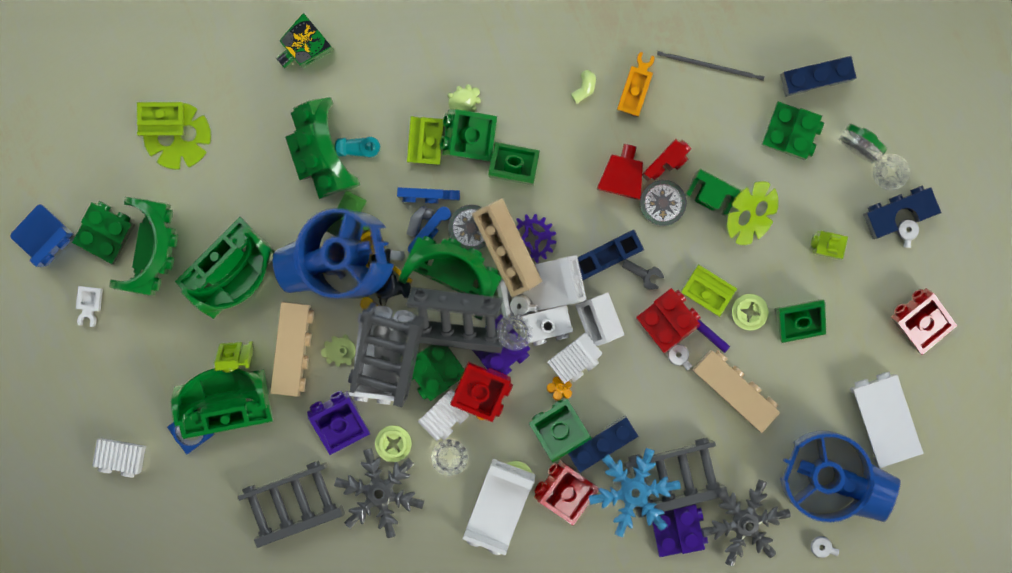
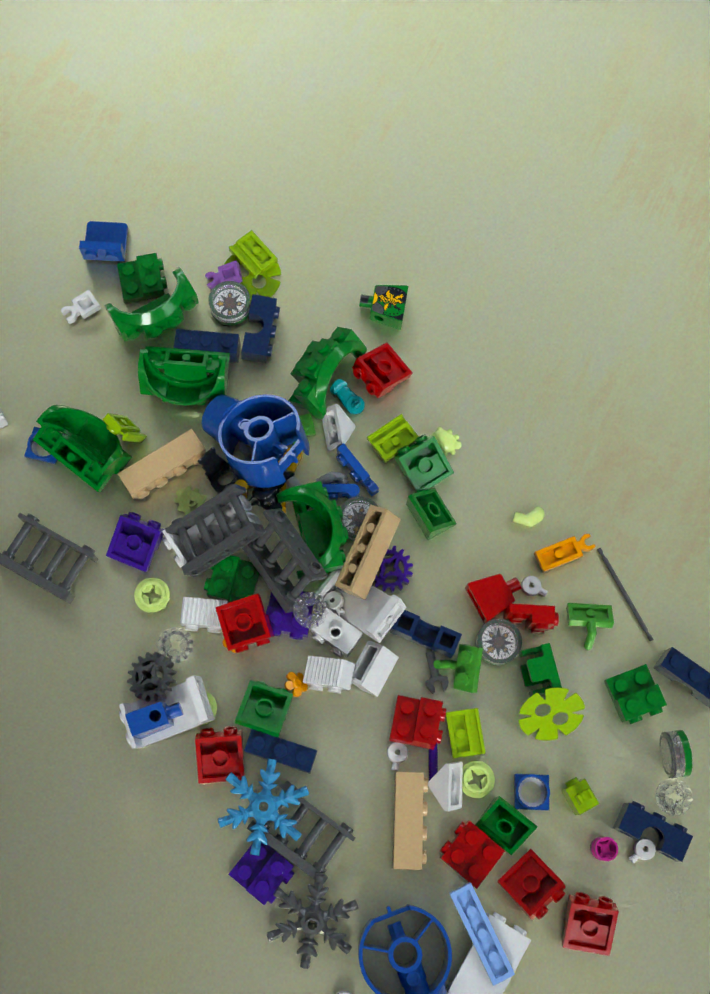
camera: 45 degrees right, 15 degrees down
dark grey piece [334,448,425,538] -> none
none -> blue torso [125,701,184,739]
none -> dark grey gear [127,652,177,702]
none -> dark blue arch [174,329,241,363]
none -> black hair [198,447,239,494]
none -> medium lavender plate [205,261,243,290]
none -> clear piece [209,281,251,326]
none -> dark blue arch [241,294,280,363]
none -> white slope [322,404,356,451]
none -> red plate [352,342,413,398]
none -> white slope [428,761,463,811]
none -> bright green plate [433,644,483,693]
none -> red plate [440,821,505,889]
none -> light blue piece [449,882,515,986]
none -> red plate [497,849,566,921]
none -> blue piece [514,774,550,810]
none -> white piece [521,576,548,597]
none -> bright green plate [566,603,614,650]
none -> dark pink wheel [590,837,618,861]

